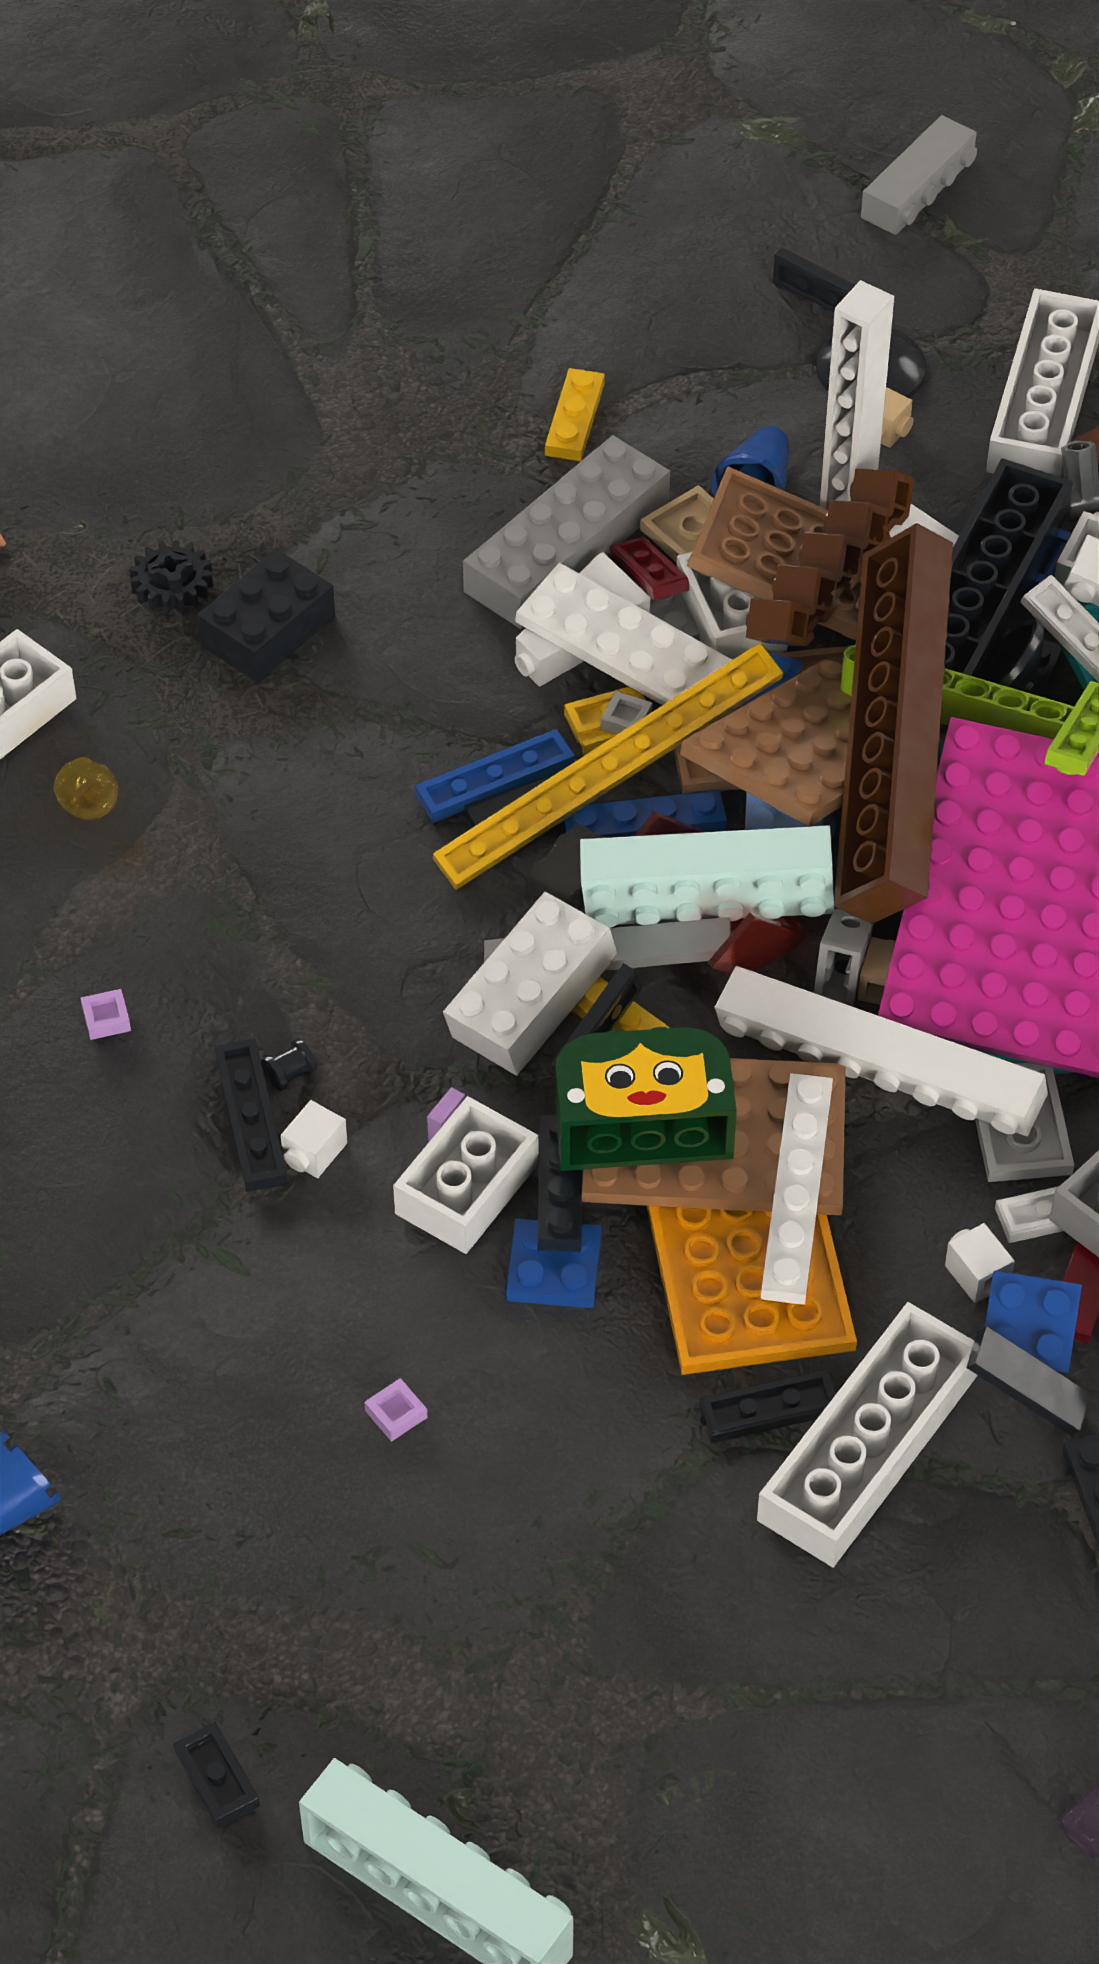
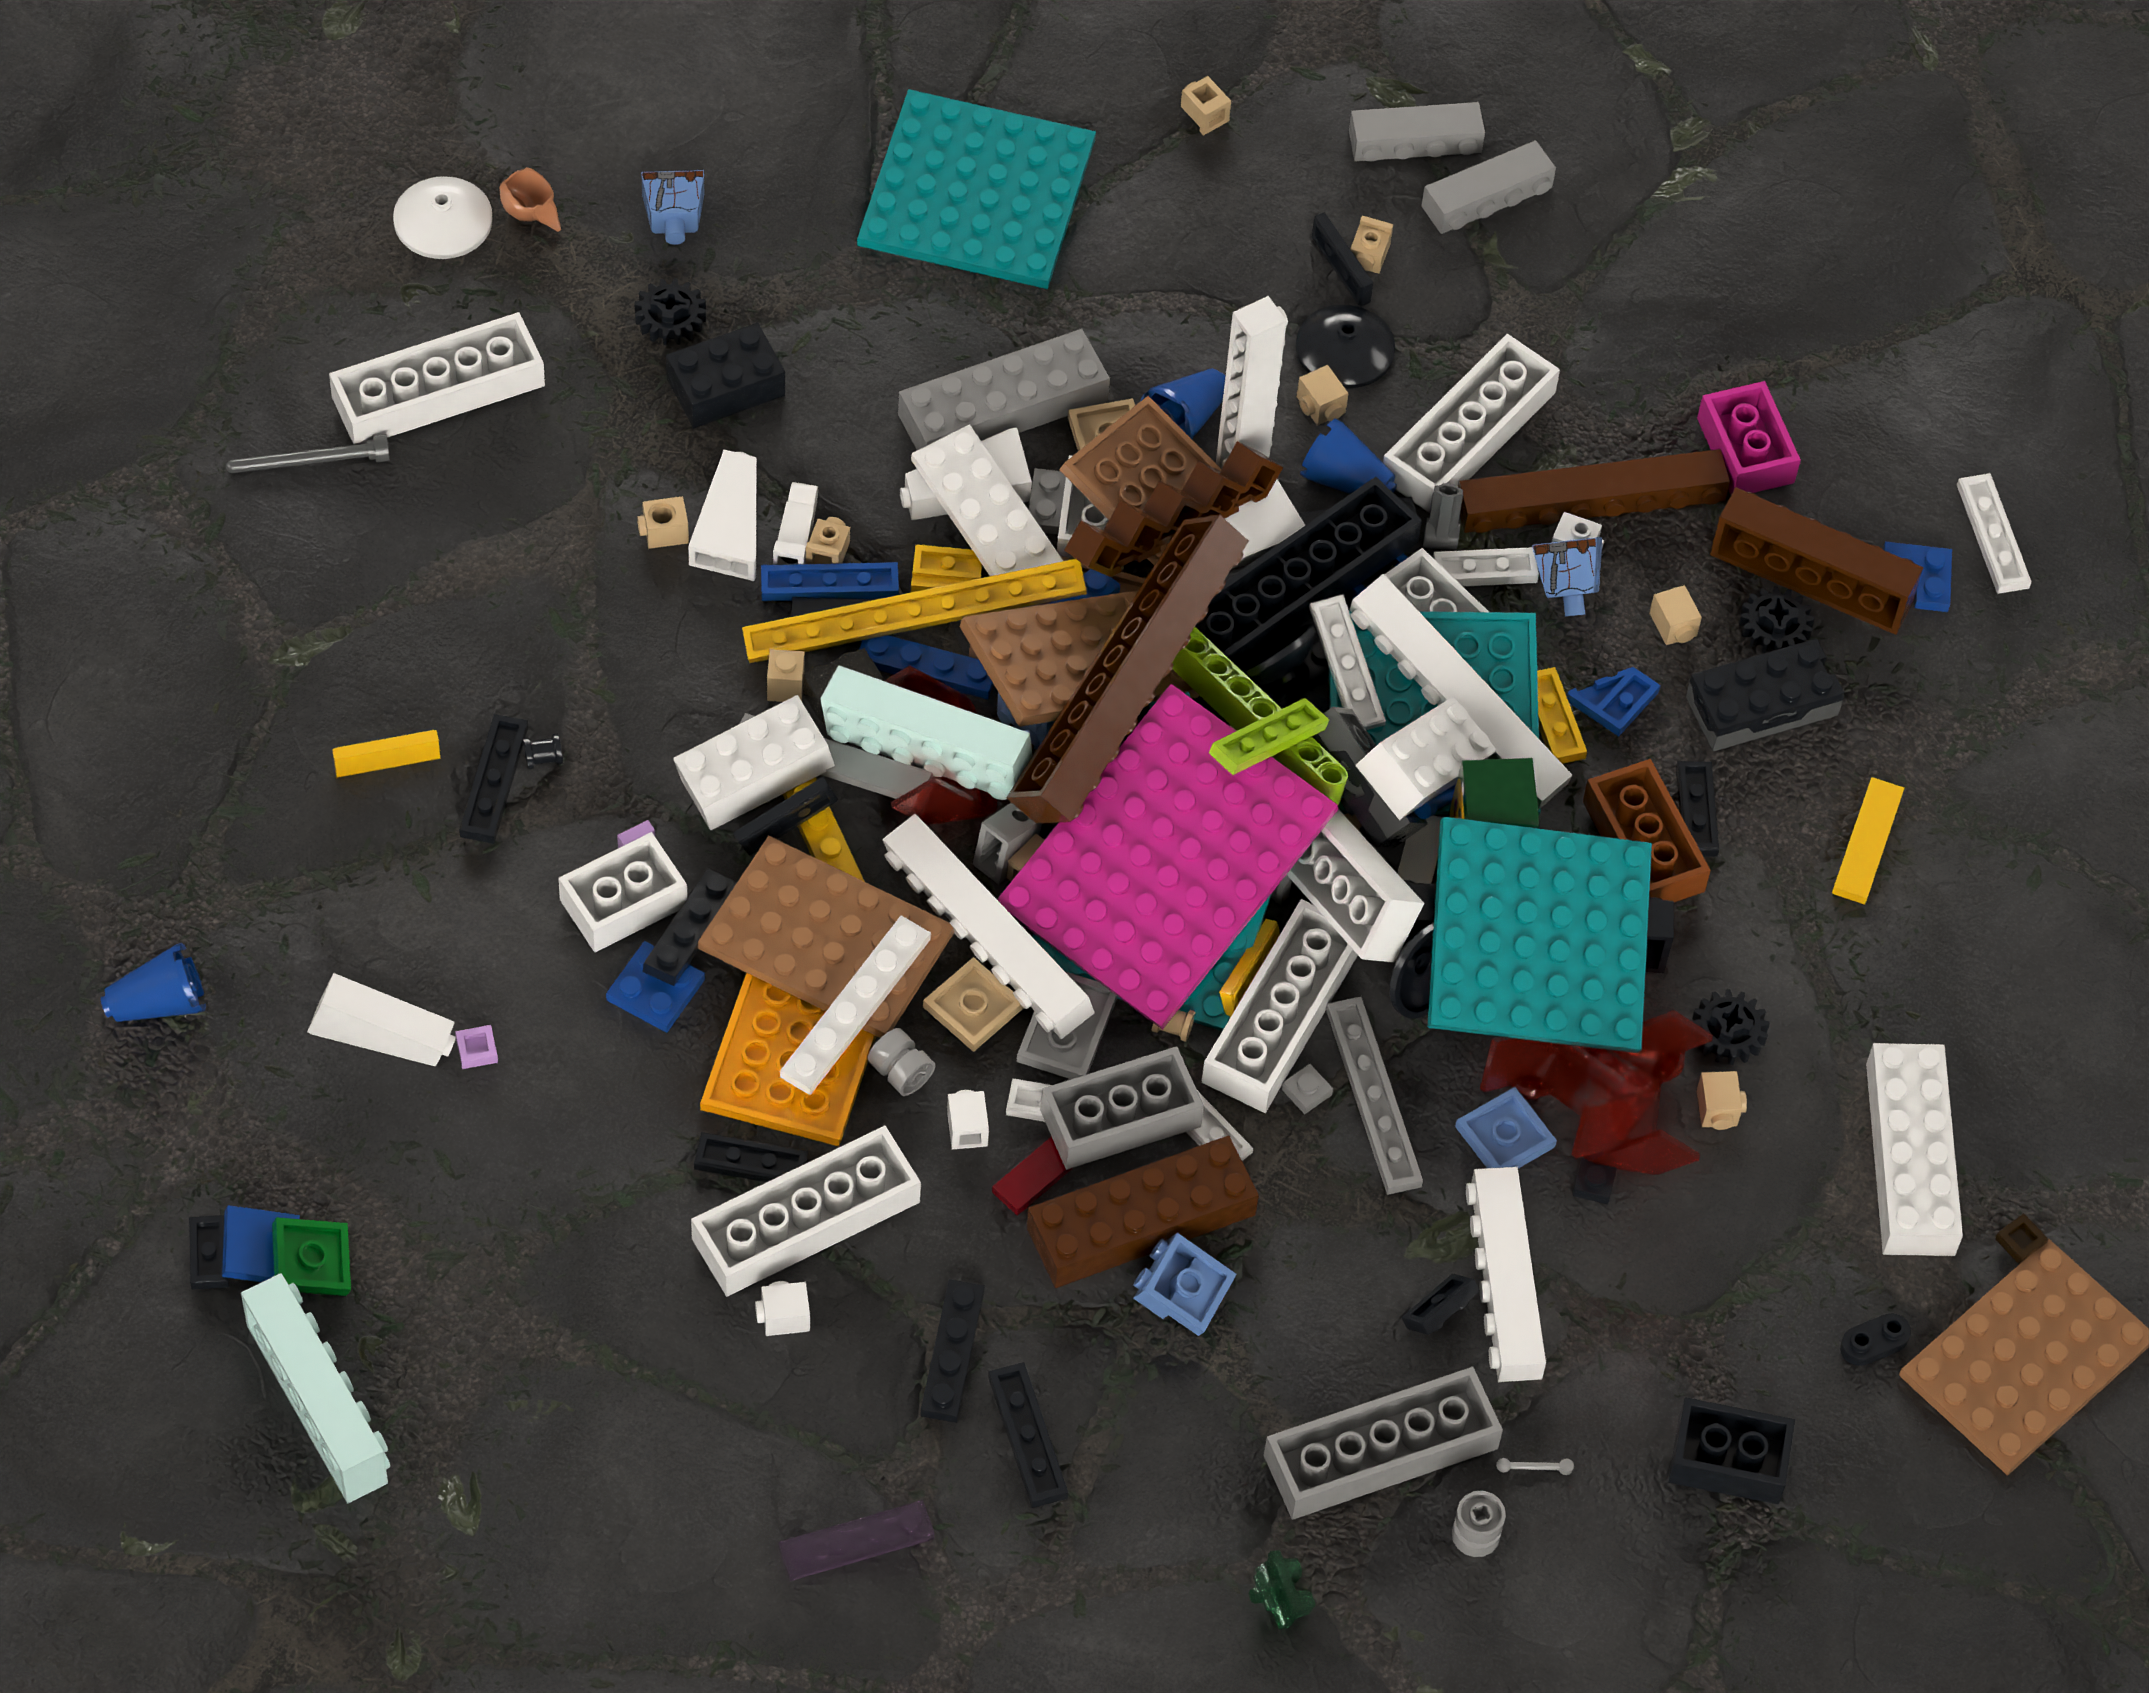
camera: 20 degrees right, 5 degrees up
clear yellow hair [53,757,119,821] -> none
lavender plate [80,989,131,1040] -> none
white brick [281,1100,347,1178] -> none
yellow plate [545,368,605,462] -> none
dark green brick [556,1027,737,1171] -> none
light grey plate [601,691,653,734] -> none
dark red tile [610,536,690,601] -> none
tile [966,1326,1090,1435] -> none
blue plate [985,1271,1082,1373] -> none
none -> blue tile [222,1205,300,1282]
none -> green plate [272,1217,351,1296]
none -> white slope [307,973,456,1066]
none -> yellow tile [332,730,441,778]
none -> tan brick [637,496,689,549]
none -> medium blue torso [641,170,704,245]
none -> white slope [688,450,757,581]
none -> white brick [755,1281,810,1336]
none -> tan brick [767,649,805,702]
none -> white leg [773,482,818,565]
none -> tan brick [806,517,850,564]
none -> teal plate [857,89,1096,289]
none -> light grey wheel [868,1028,935,1096]
none -> tan plate [923,957,1024,1052]
none -> tan brick [1181,76,1231,136]
none -> blue cone [1300,418,1397,494]
none -> light grey brick [1349,102,1485,162]
none -> tan brick [1350,216,1393,274]

